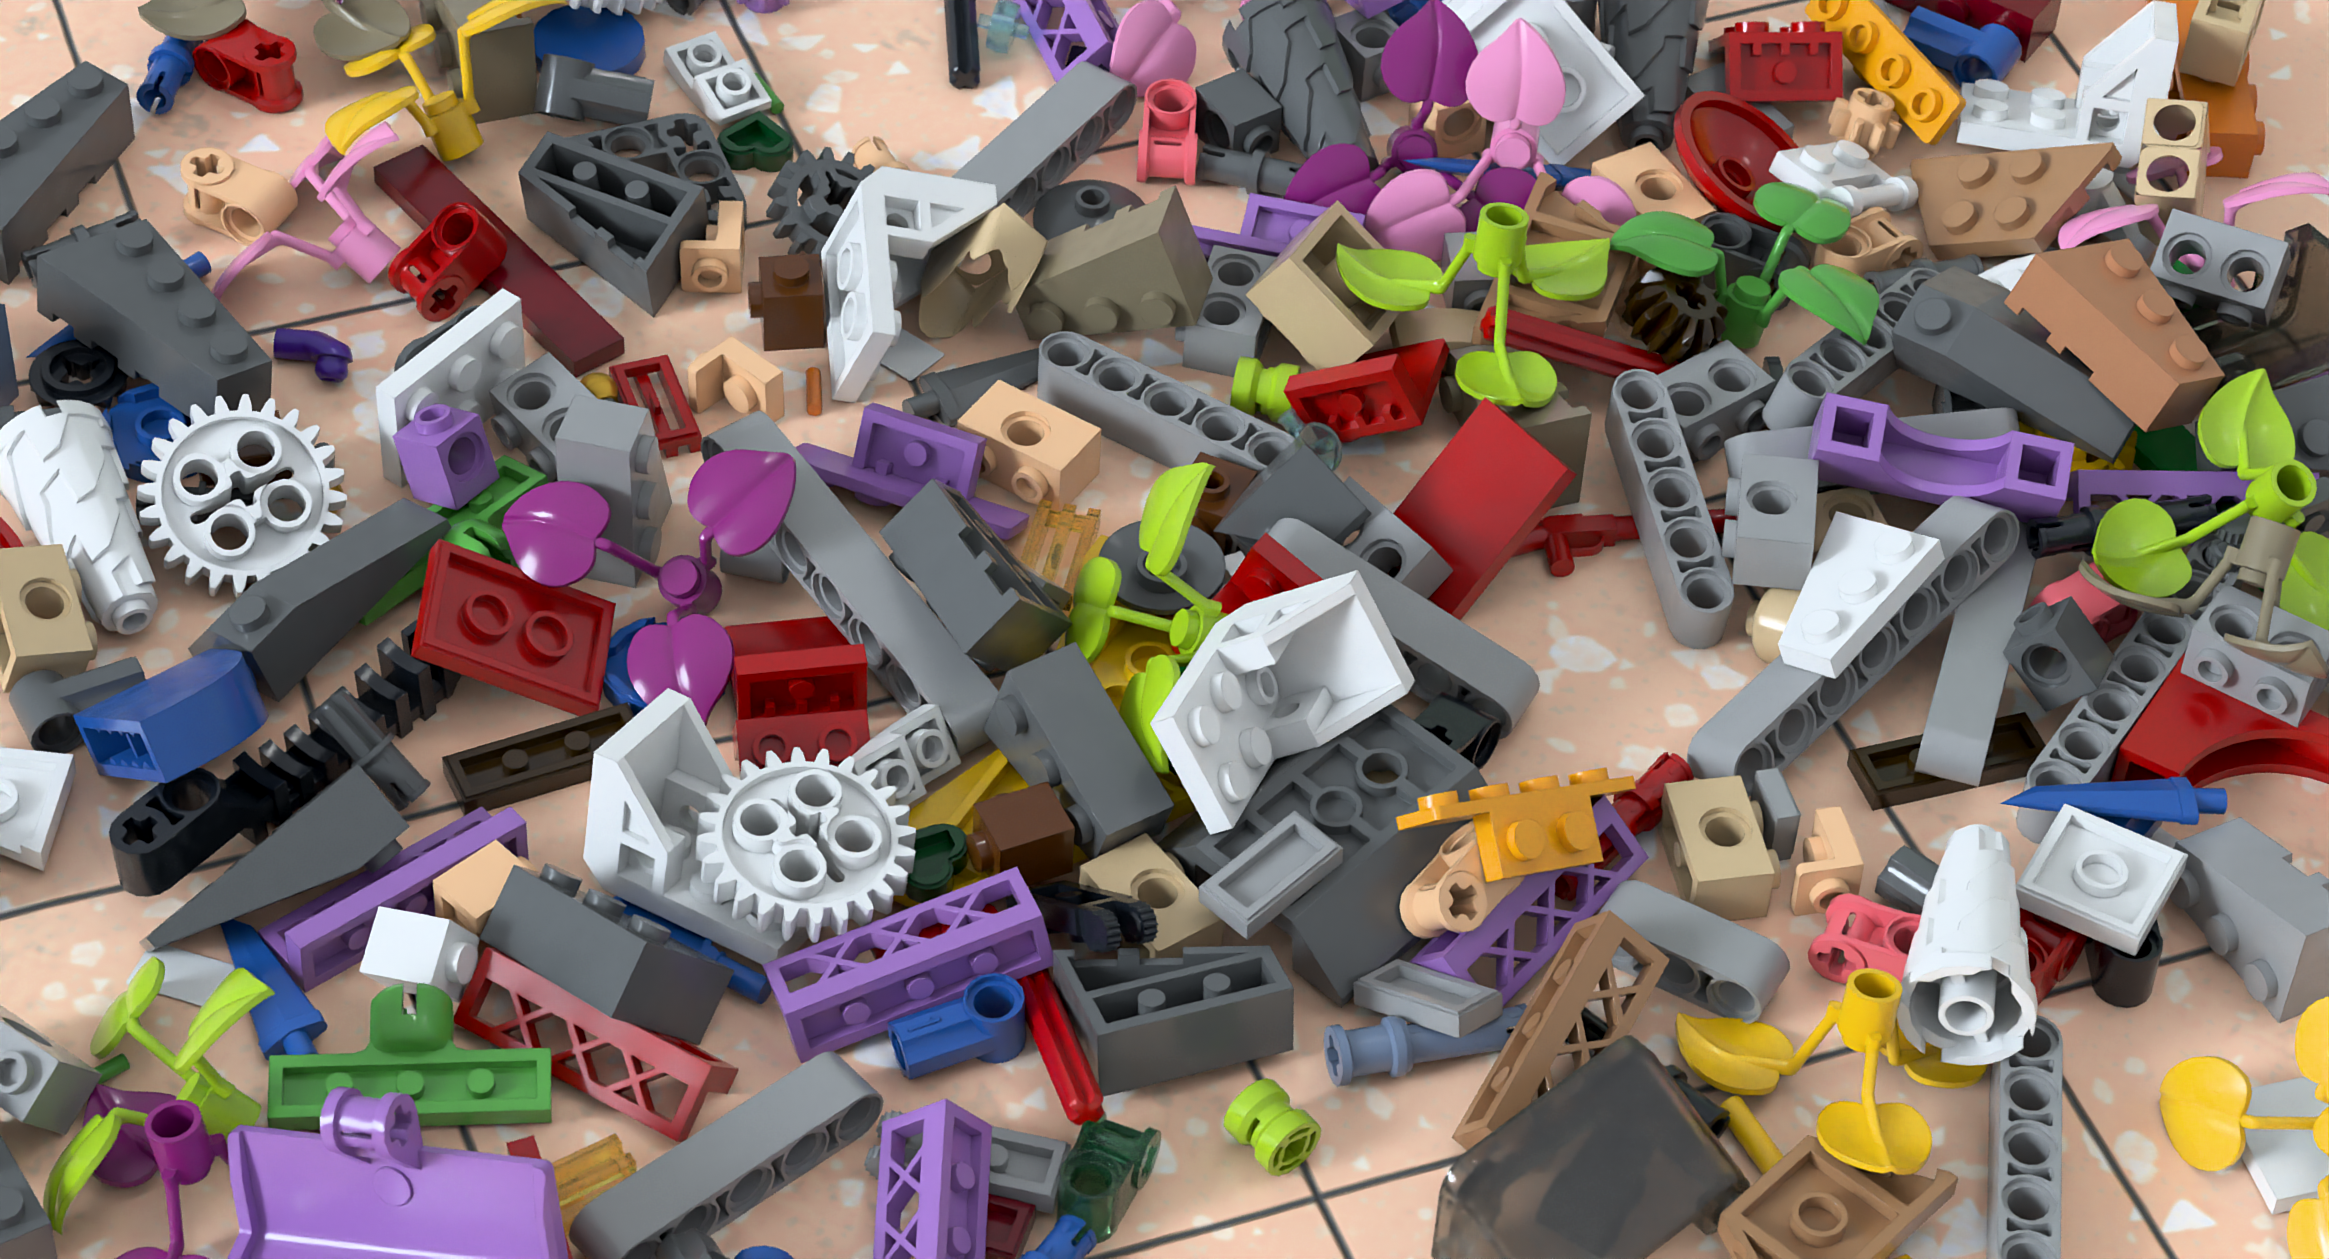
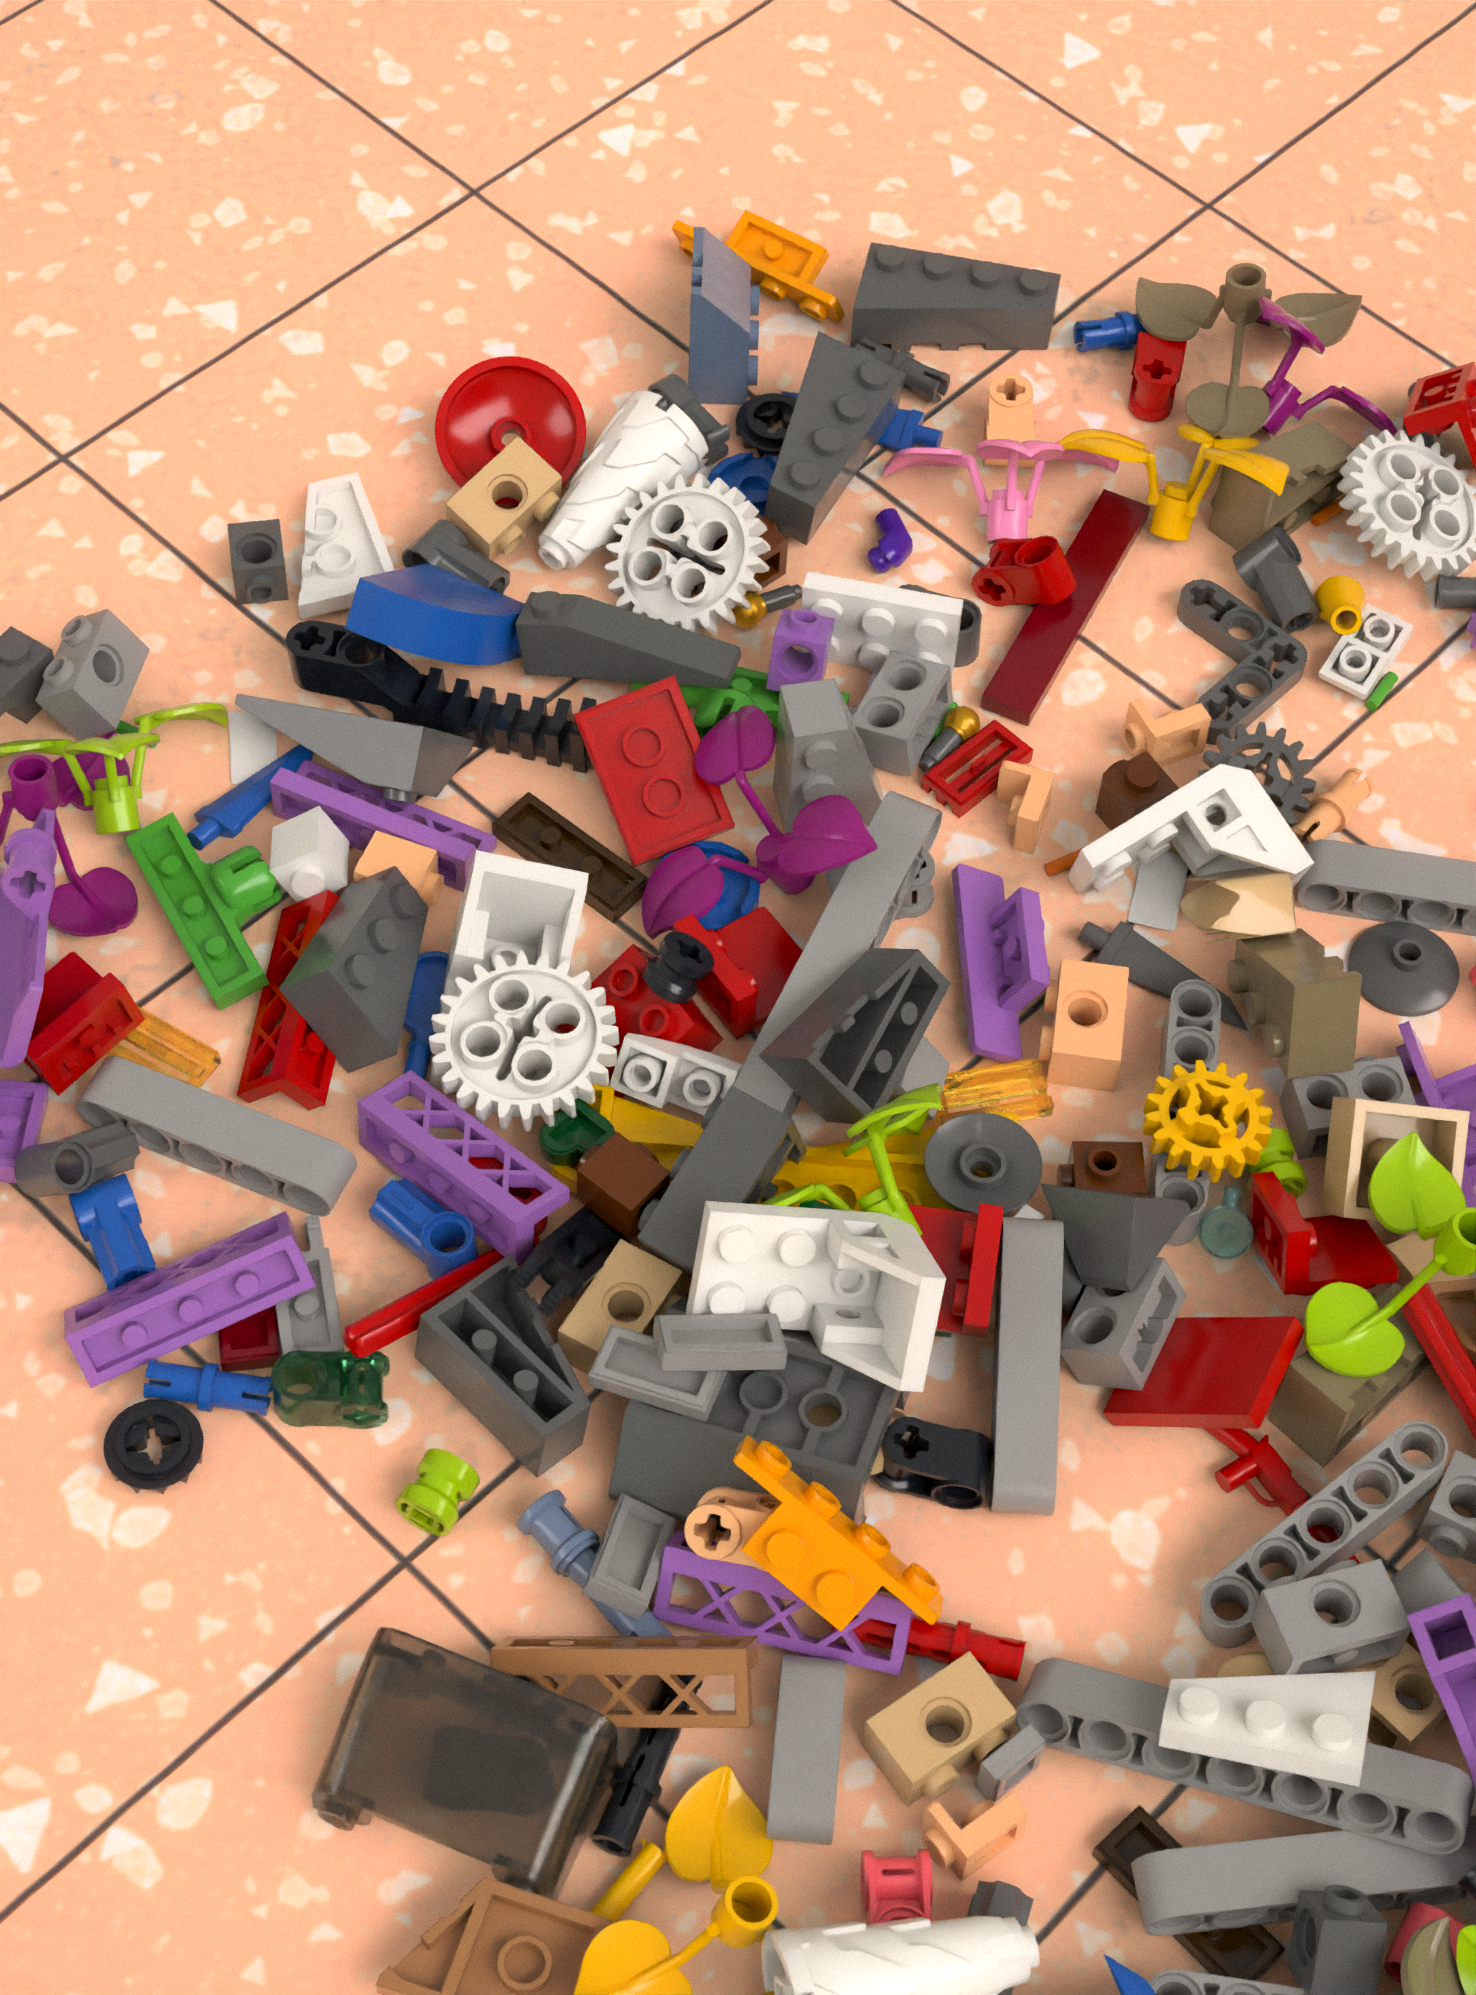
camera: 65 degrees right, 10 degrees up
dark grey axle [316,690,431,812] -> none
dark grey wedge [518,131,710,317] -> none
blue tile [534,5,645,75] -> none
dark green tile [717,111,794,172] -> none
none -> black wheel [642,931,714,1004]
none -> light grey tile [653,1313,787,1372]
none -> yellow gear [1142,1060,1273,1183]
none -> yellow cone [1314,575,1365,635]

